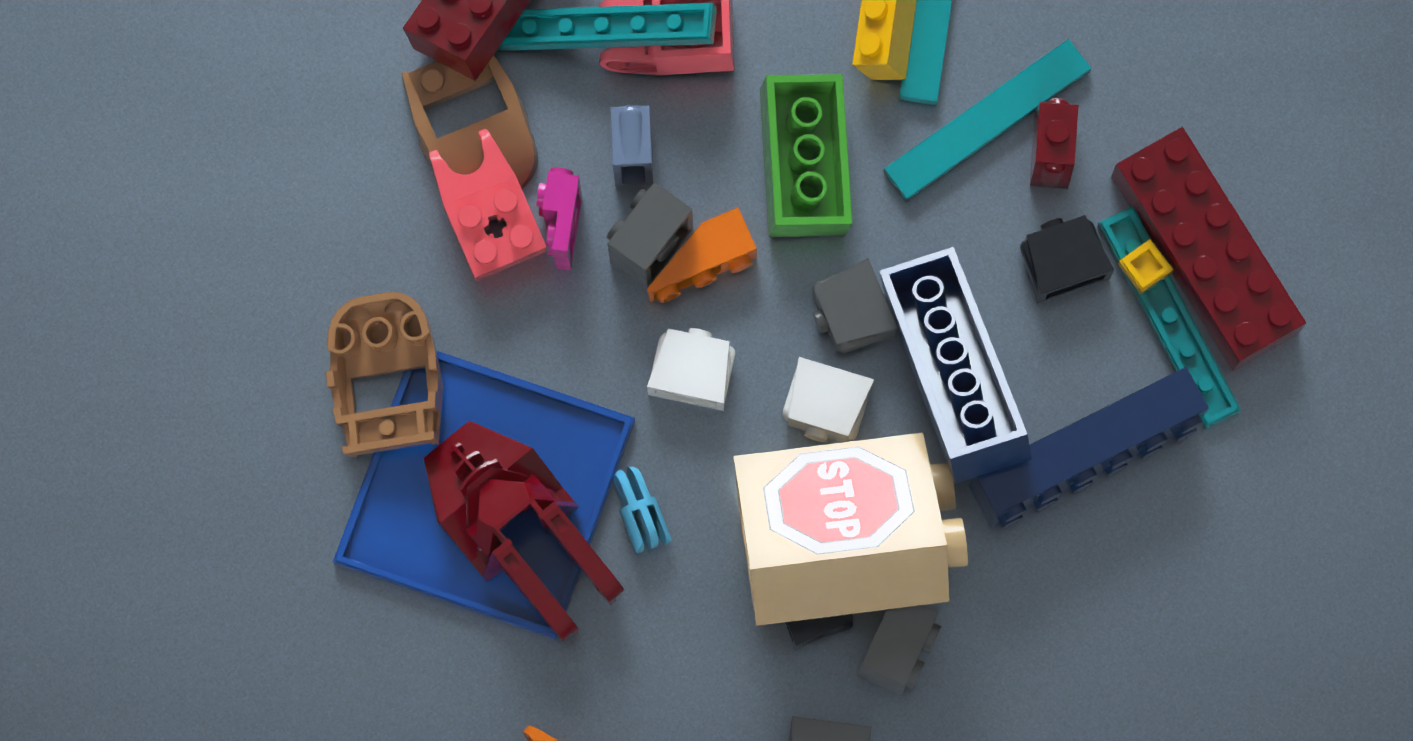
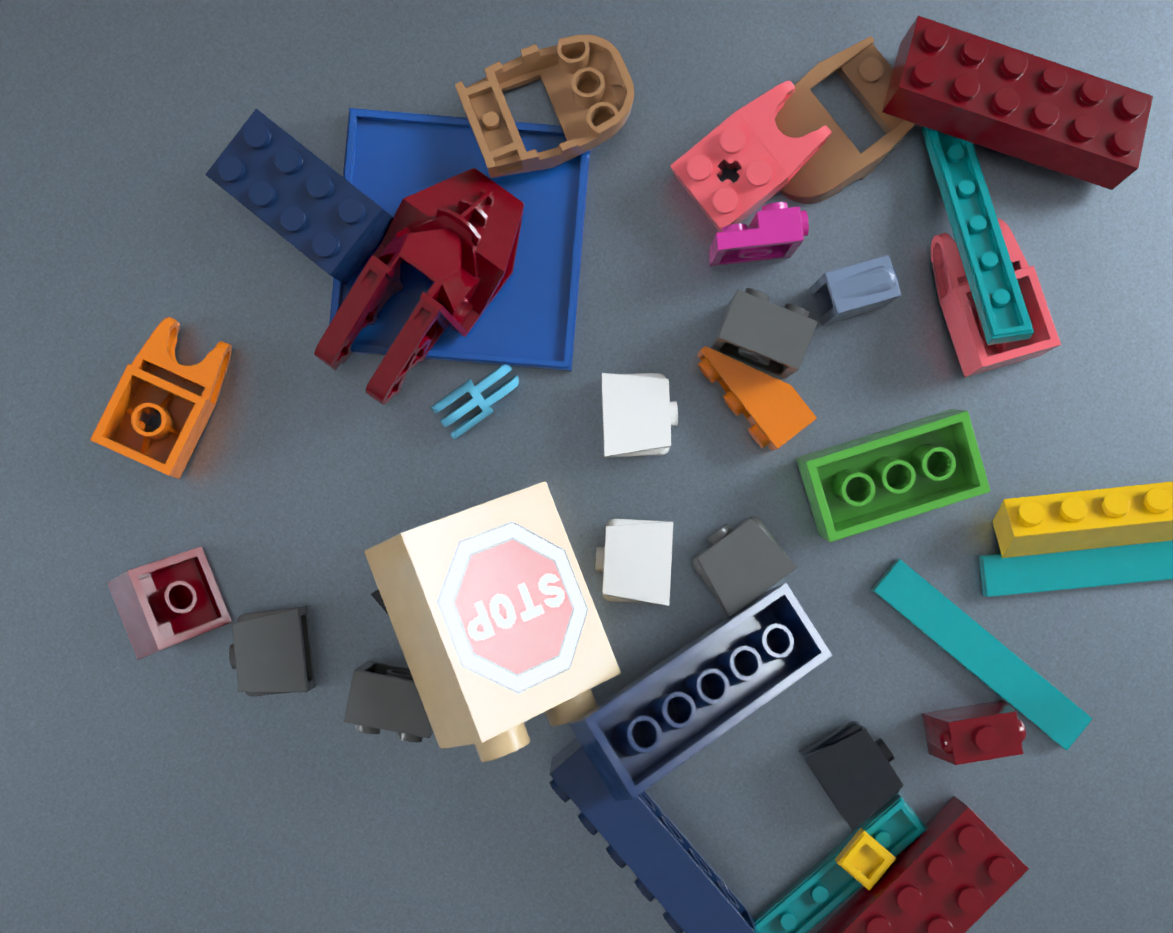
camera: 75 degrees right, 10 degrees up
none -> dark blue brick [205,109,393,285]

